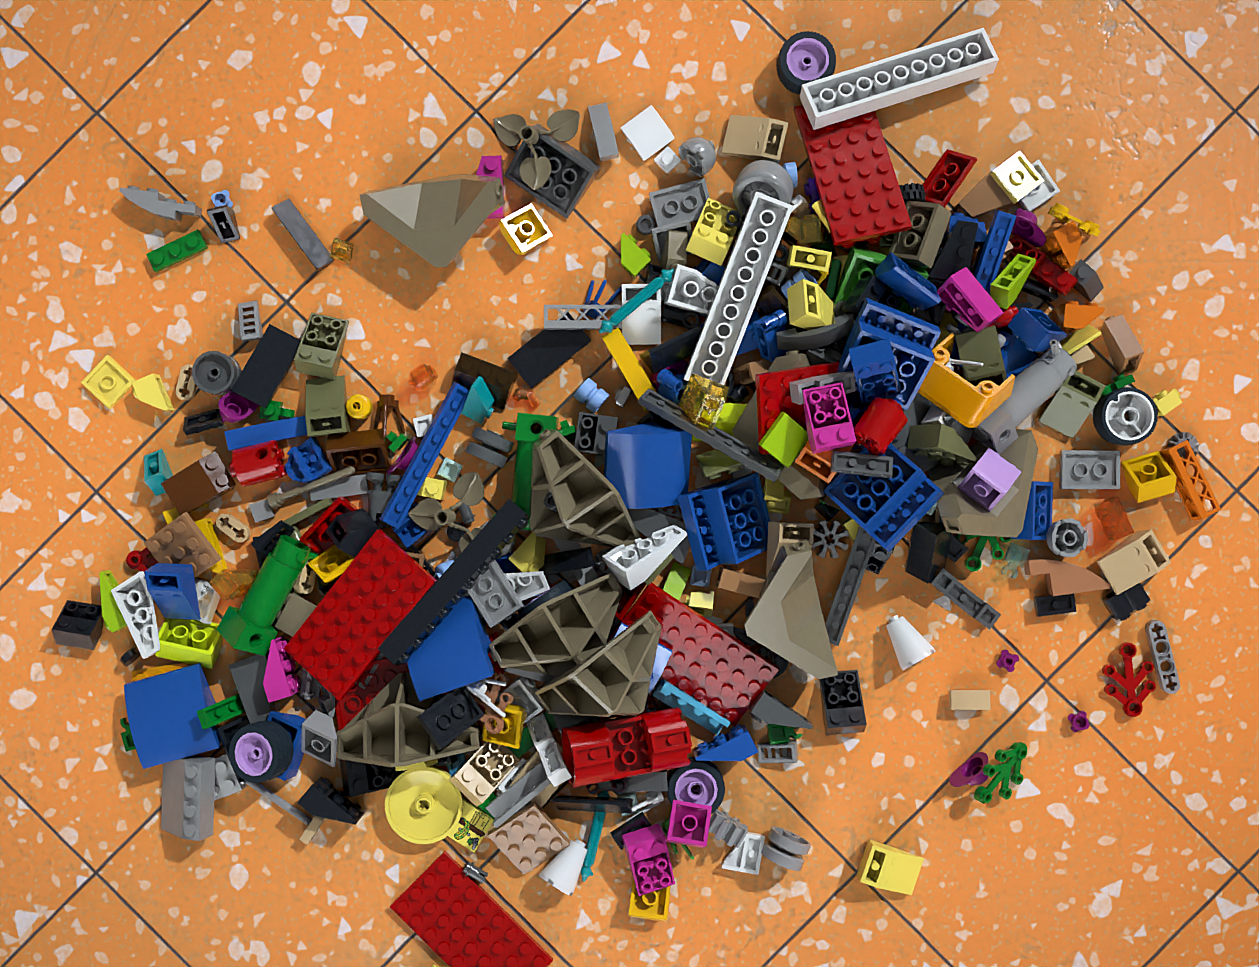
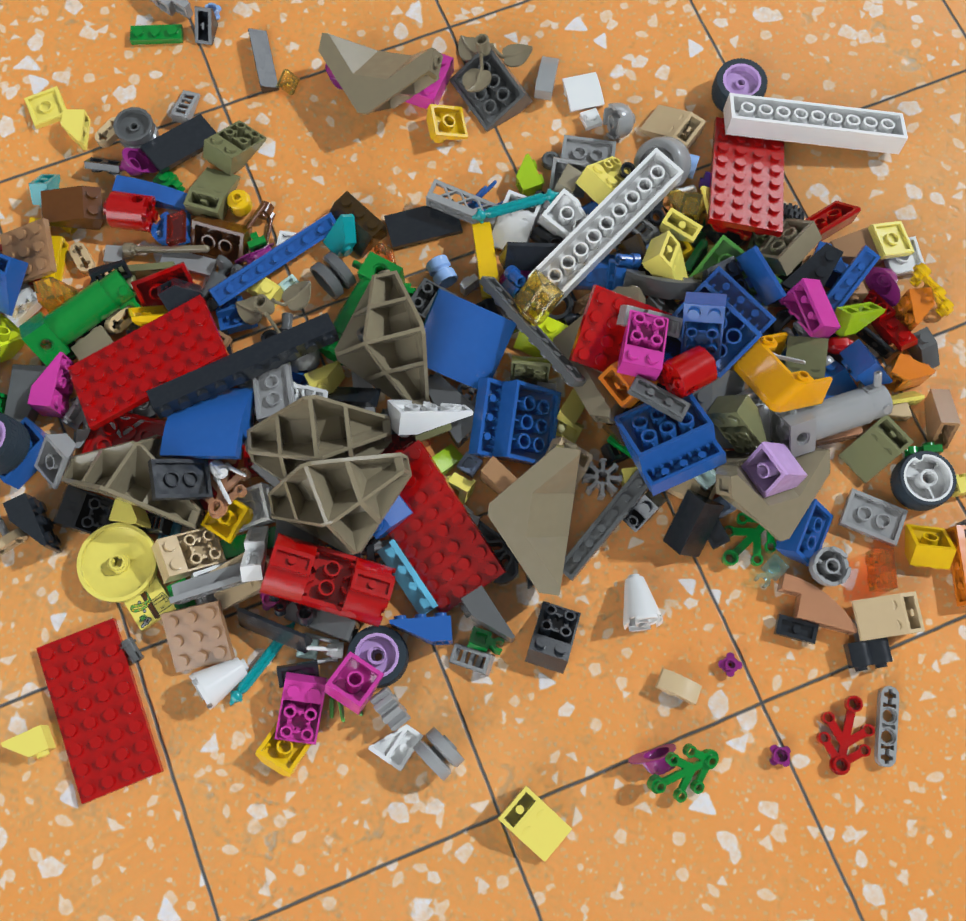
camera: 20 degrees right, 15 degrees down
clear orange head [408,364,438,392] -> none
lime tile [759,412,809,468] -> none
dark grey slope [930,568,1001,630] -> none
none -> clear red tile [166,210,186,247]

